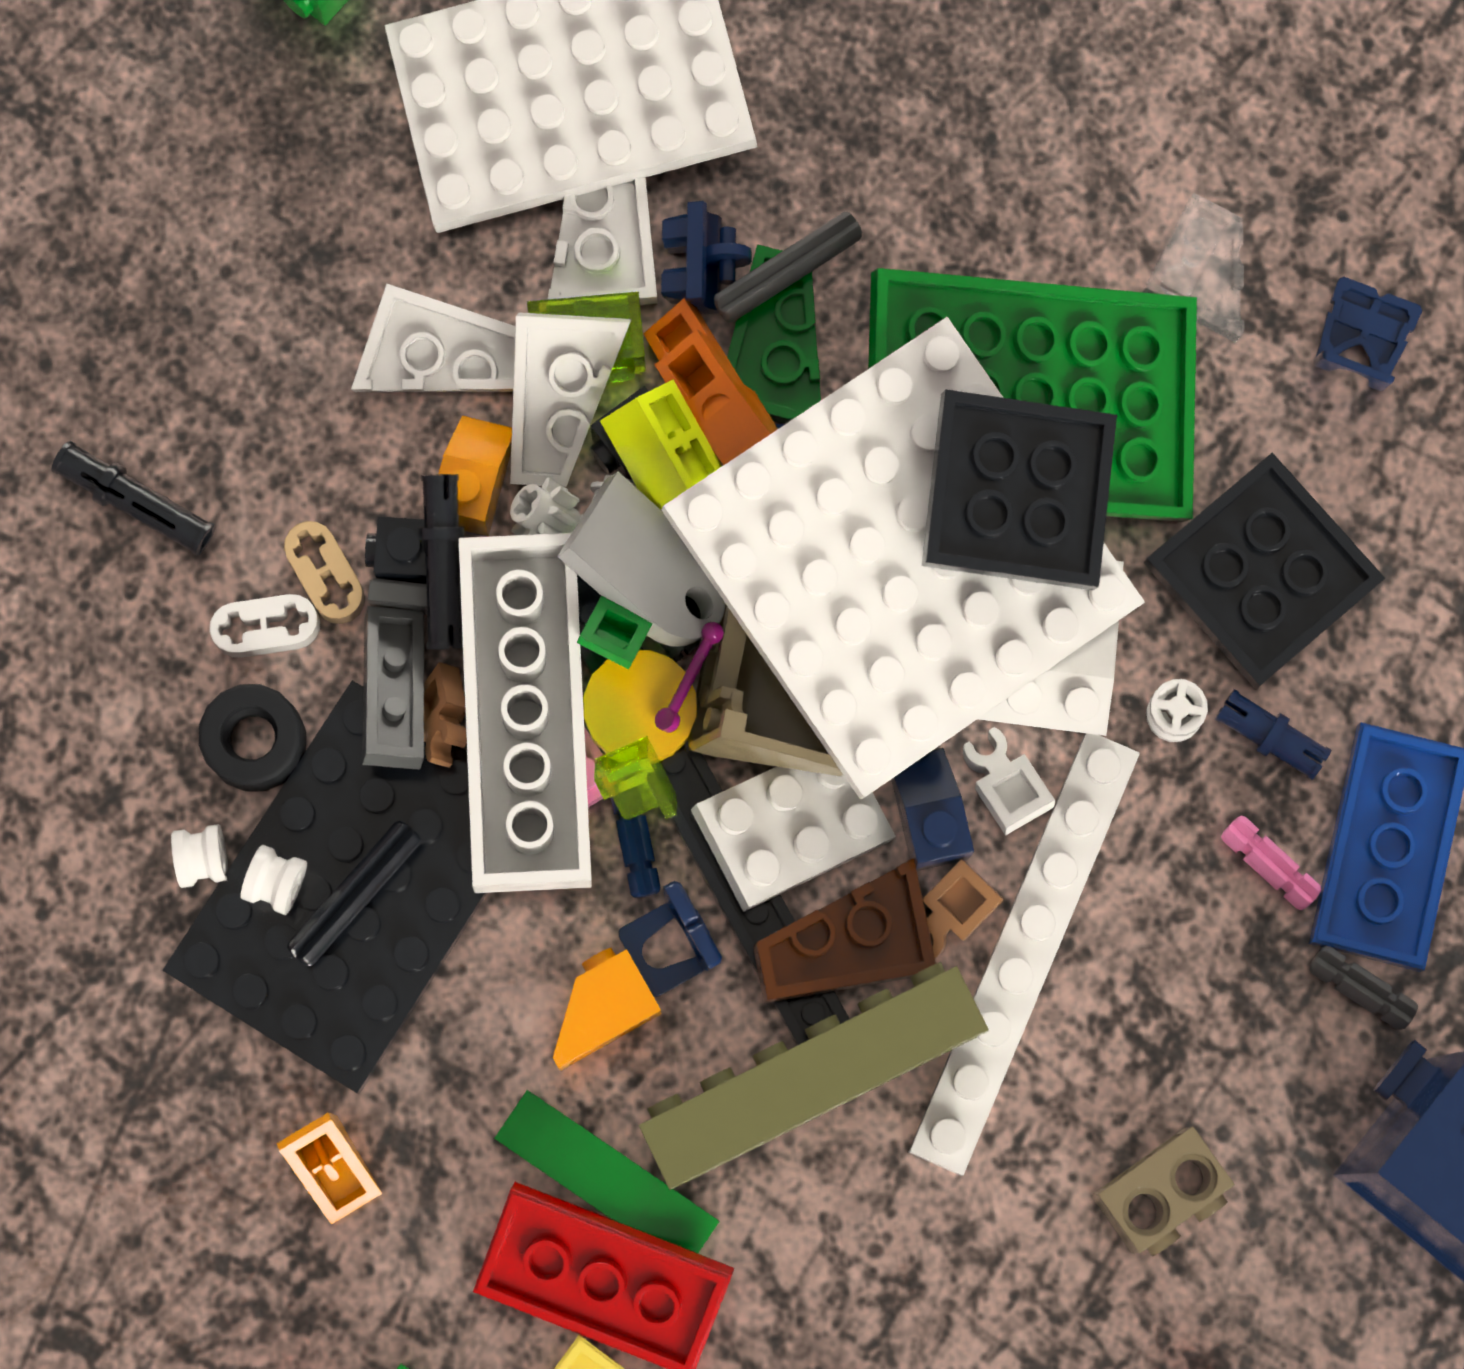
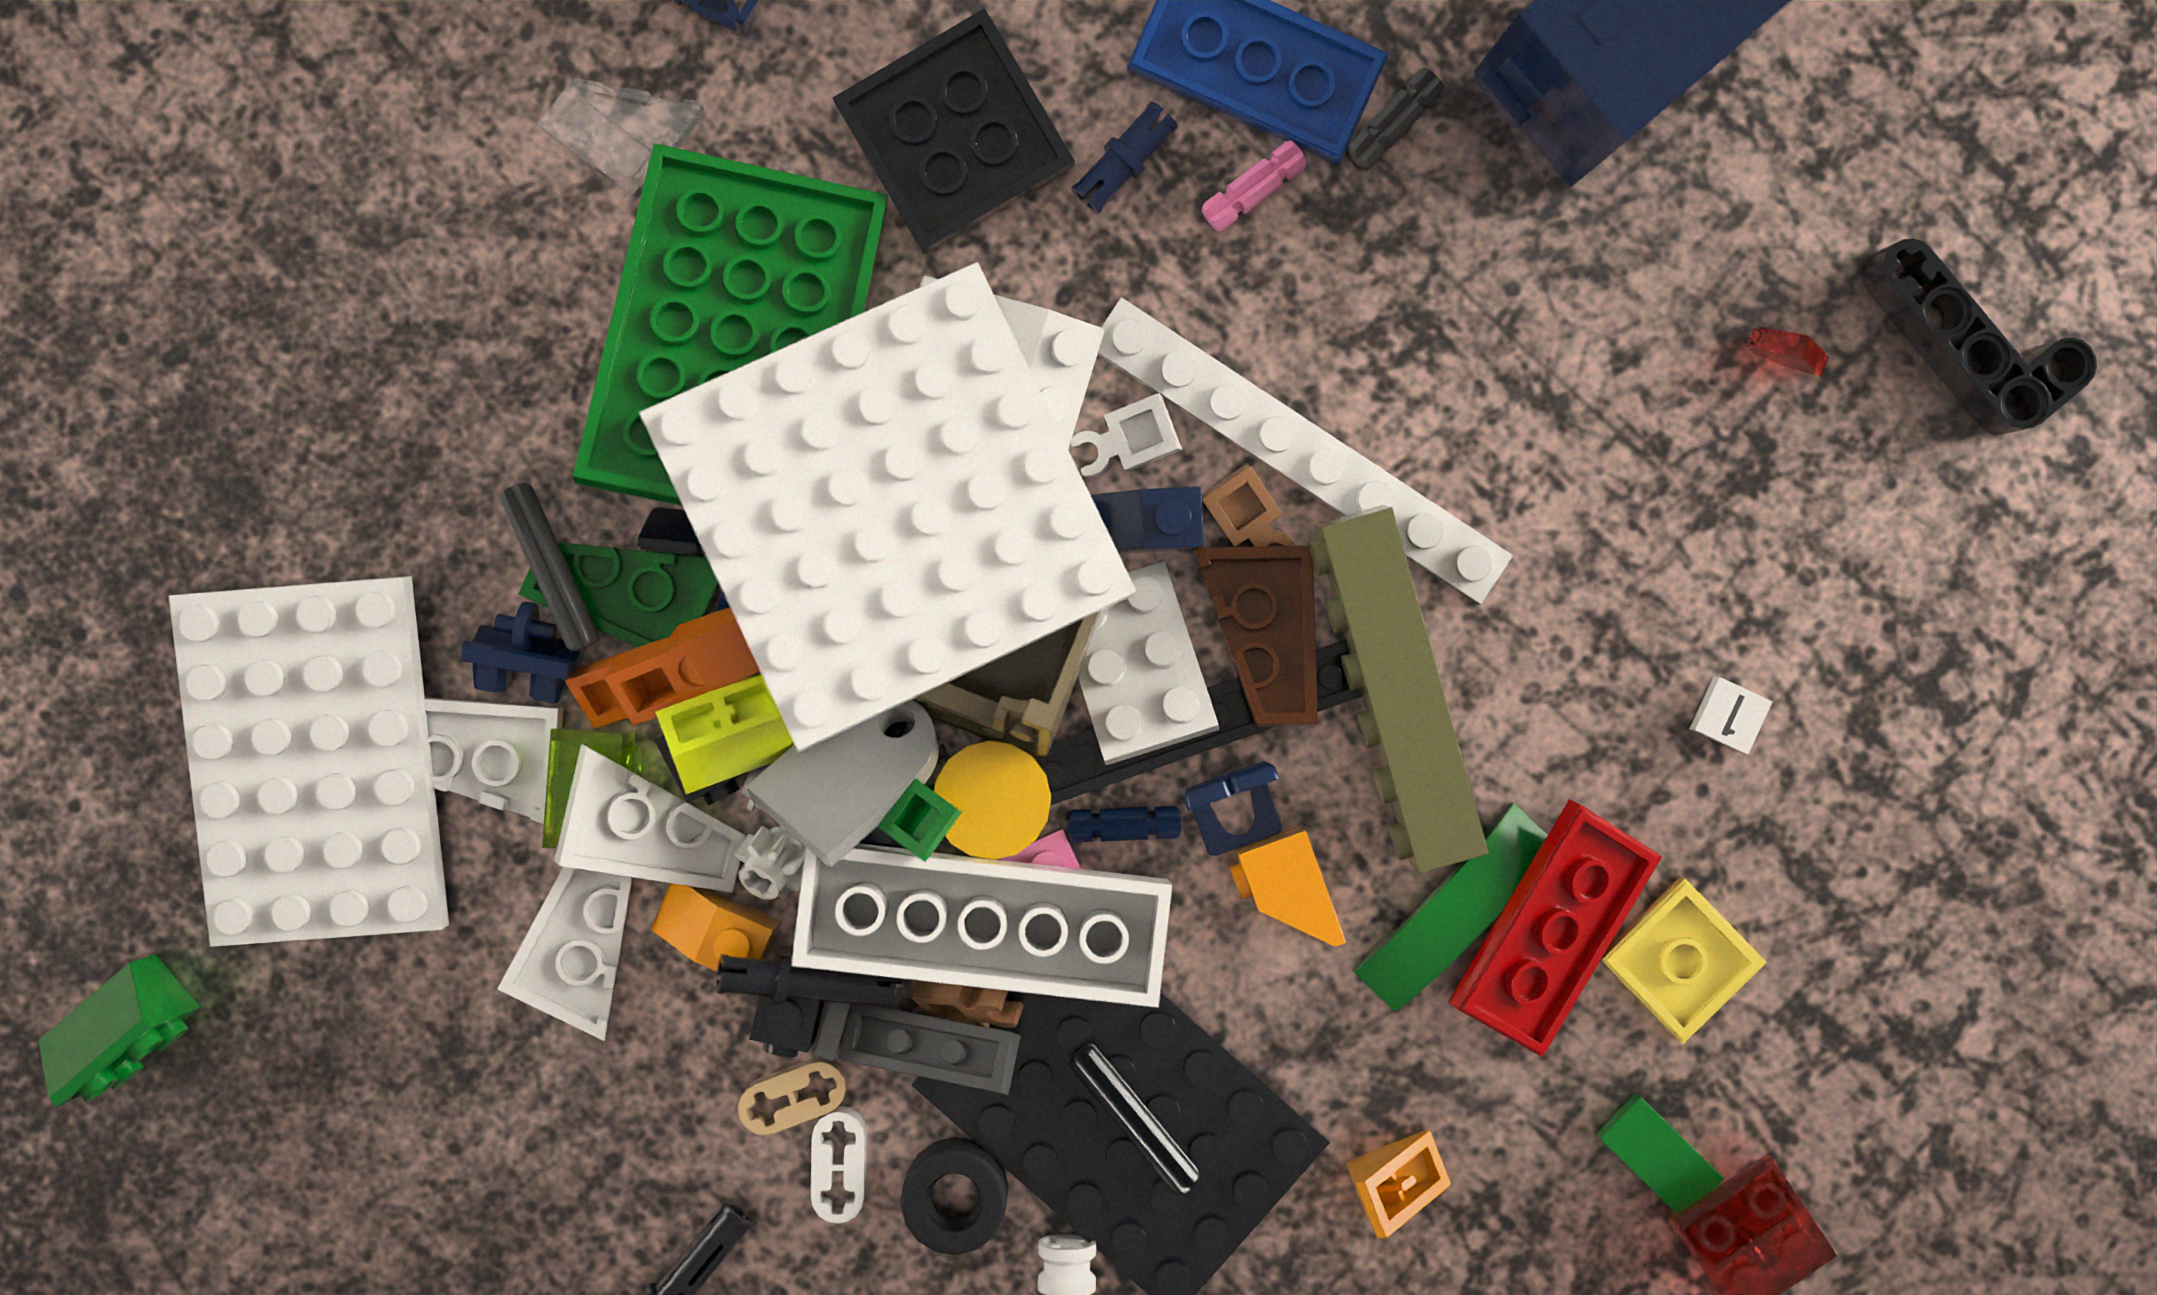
camera: 80 degrees left, 10 degrees up
white wheel [241,845,307,915] -> none
clear neon green panel [594,736,677,819] -> none
magenta hinge [655,622,724,733] -> none
black plate [921,389,1117,590] -> none
dark tan brick [1091,1126,1235,1256] -> none
white wheel [1146,679,1208,742] -> none
none -> black slope [637,507,706,557]

